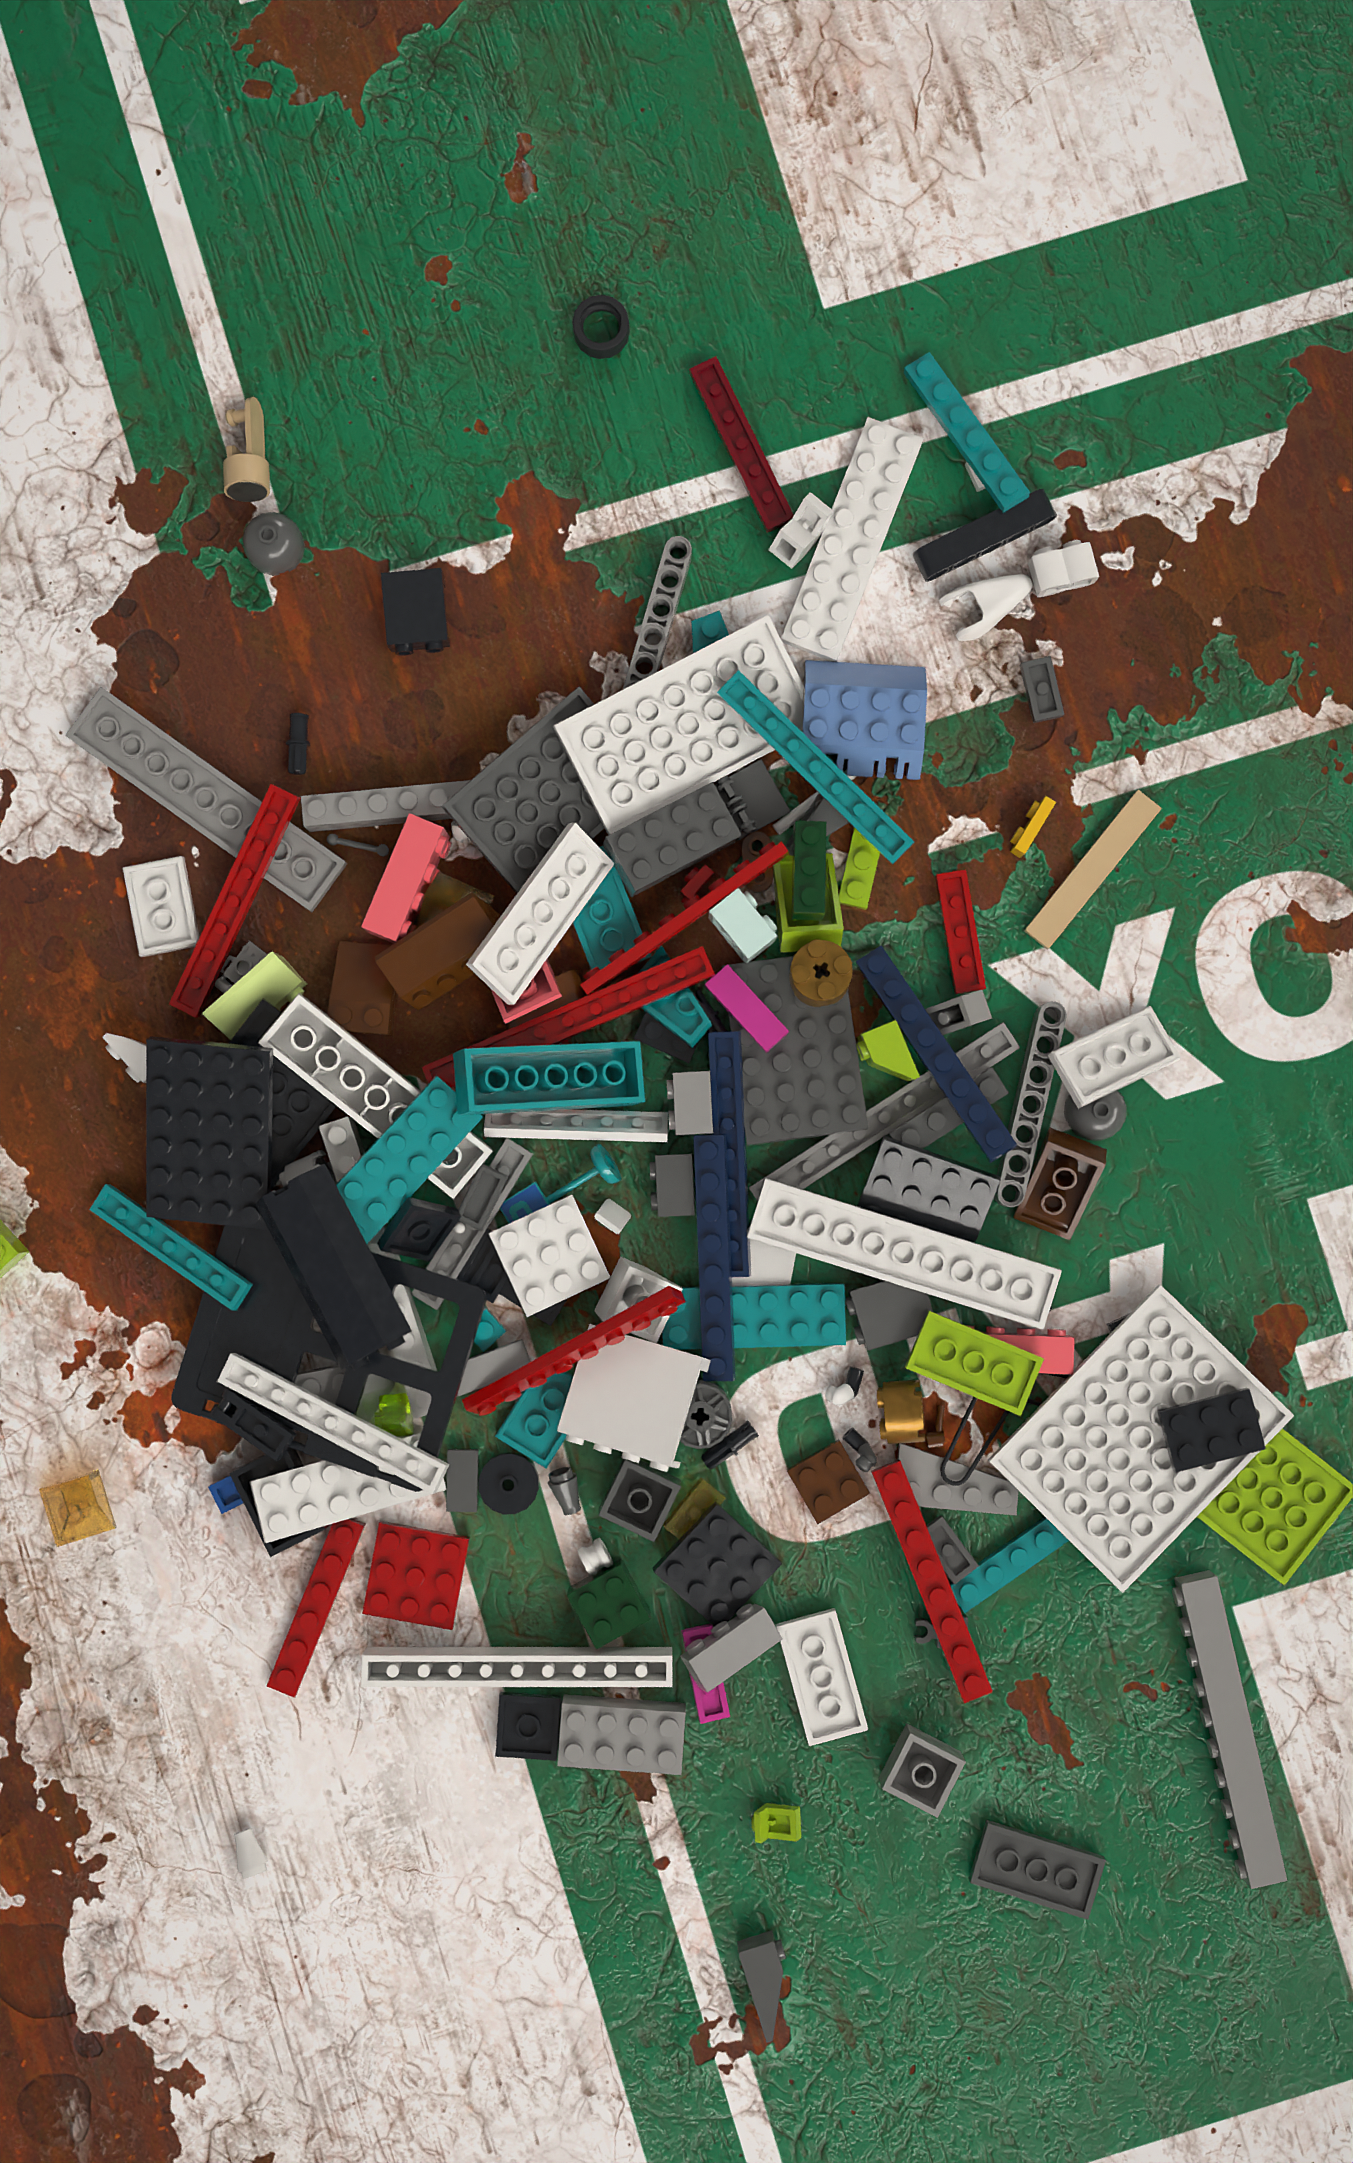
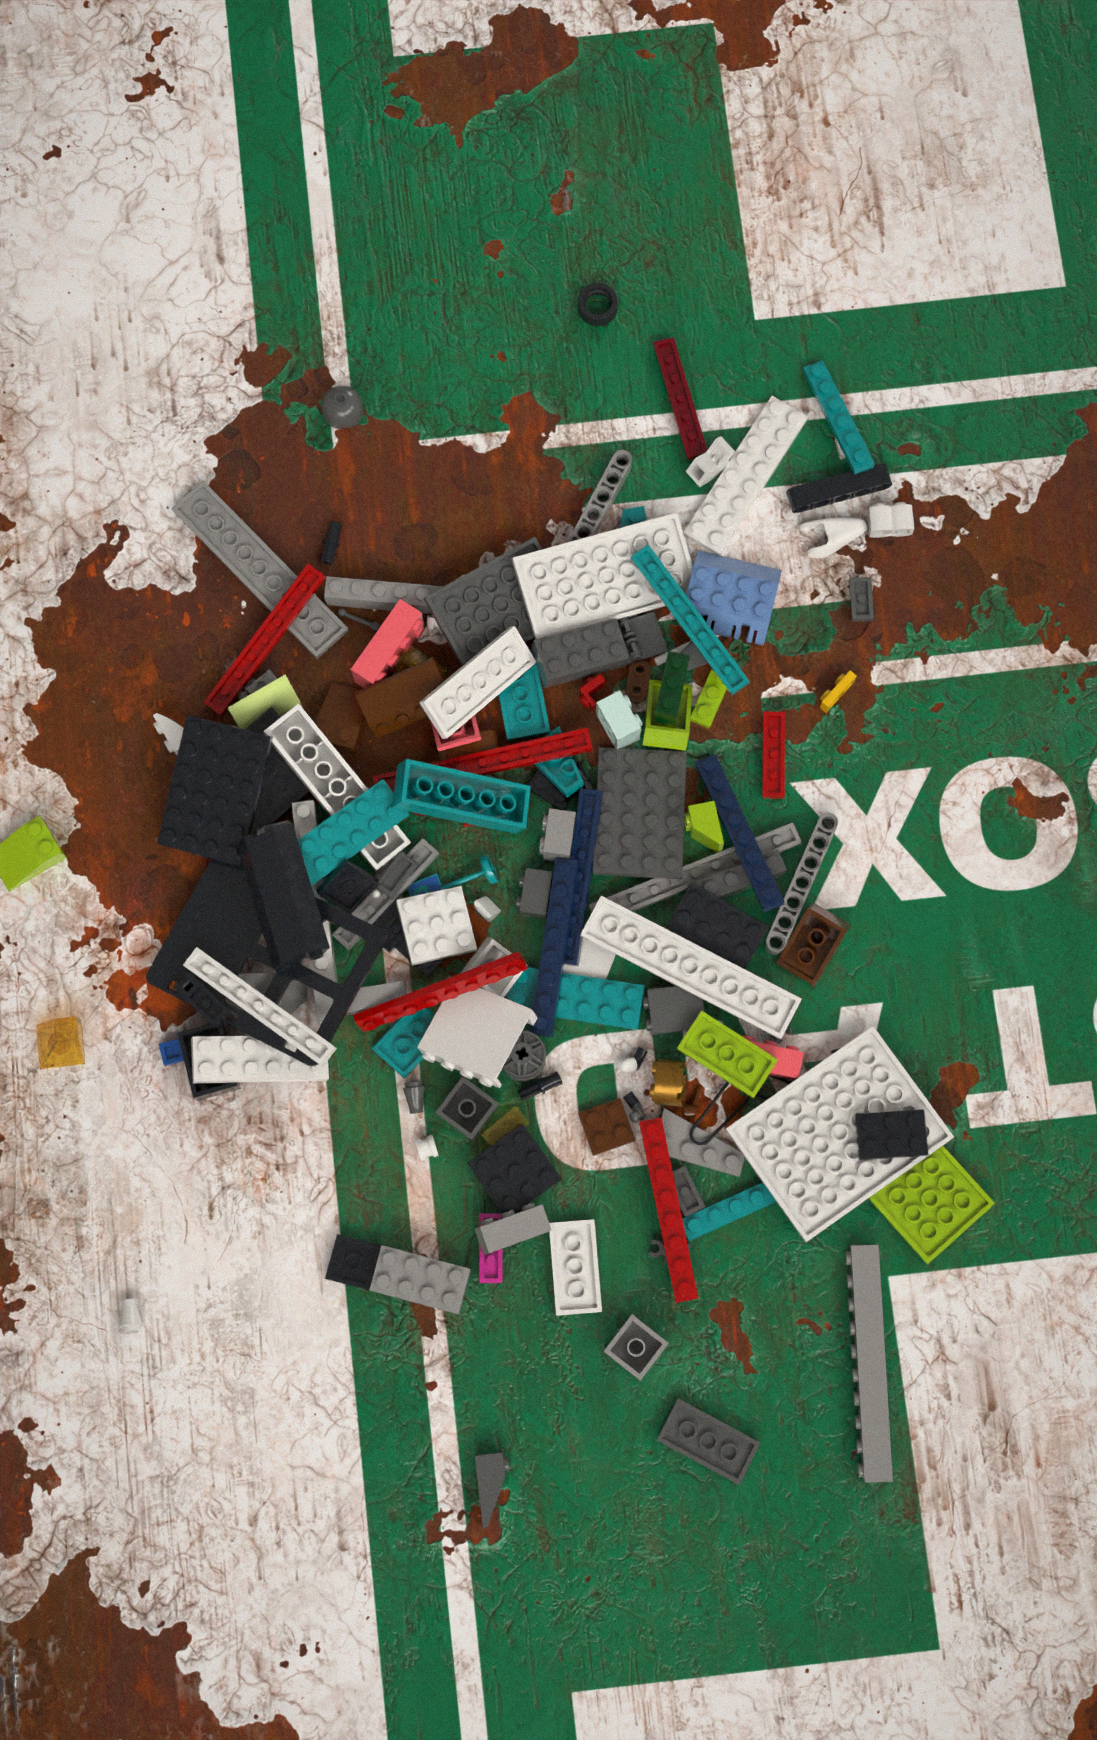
camera: 15 degrees right, 10 degrees down
teal plate [89,1184,253,1311] -> none
white tile [123,856,200,957] -> none
tan piece [223,397,270,502] -> none
red plate [267,1518,366,1698] -> none
white brick [361,1647,672,1687] -> none
red plate [362,1521,470,1630] -> none
clear neon green slope [374,1393,414,1437] -> none
black panel [381,568,450,656] -> none
dark grey tile [446,1449,479,1512] -> none
teal bracket [474,1306,507,1352] -> none
black plate [478,1453,539,1515] -> none
white plate [484,1109,668,1142] -> none
dark green brick [567,1558,651,1650] -> none
red plate [580,841,789,995] -> none
dark pink tile [705,964,789,1053] -> none
lime bracket [751,1803,801,1843] -> none
pearl gold brick [789,939,853,1007] -> none
light grey slope [925,990,992,1035] -> none
tan tile [1024,789,1162,950] -> none
white tile [1048,1006,1181,1109] -> none
dark grey cylinder [1064,1090,1127,1141] -> none

